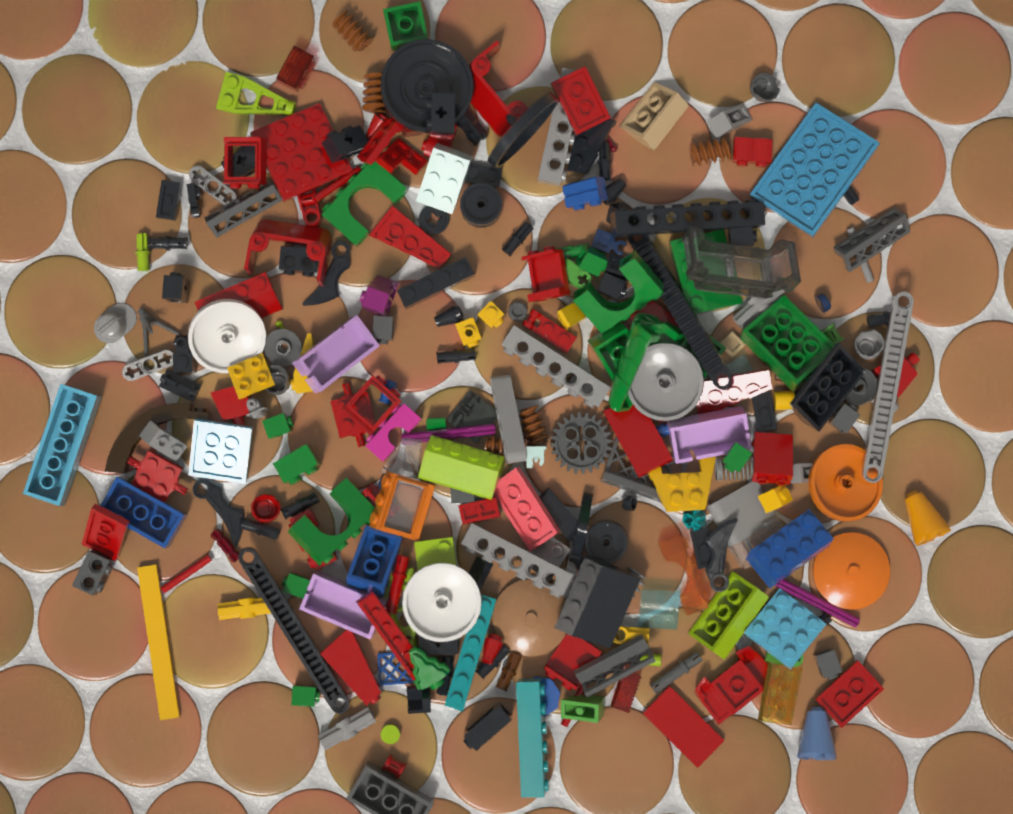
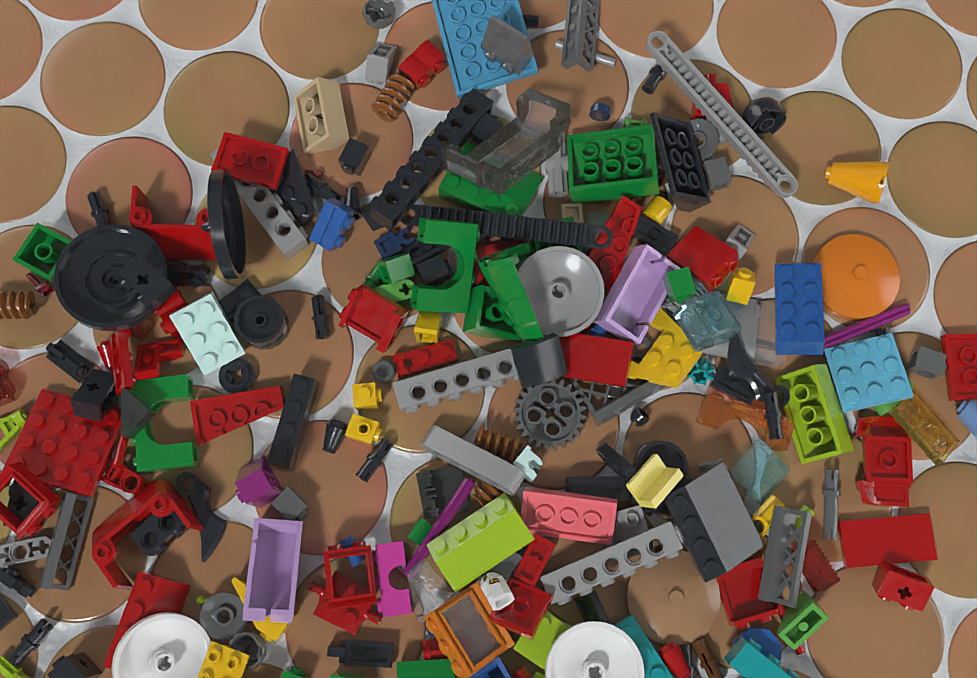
camera: 55 degrees left, 10 degrees down
dark orange piece [362,72,386,114] -> none
orange dish [808,444,883,522] -> none
light grey hair [854,329,885,360] -> none
none -> dark red hand [26,273,54,296]
none -> black hinge [46,339,95,383]
none -> black axle [87,191,111,227]
none -> pearl dark grey slope [121,389,157,439]
none -> black hinge [327,639,394,668]
none -> black brick [338,138,371,176]
none -> white rock [480,572,514,611]
none -> flat silver slope [481,14,534,76]
none -> red tile [489,577,553,640]
none -> black slope [510,332,568,388]
none -> light yellow panel [626,454,684,508]
none -> clear light blue brick [673,291,743,352]
none -> black cylinder [742,97,787,139]
none -> black pin [763,392,784,440]
none -> red brick [872,561,935,612]

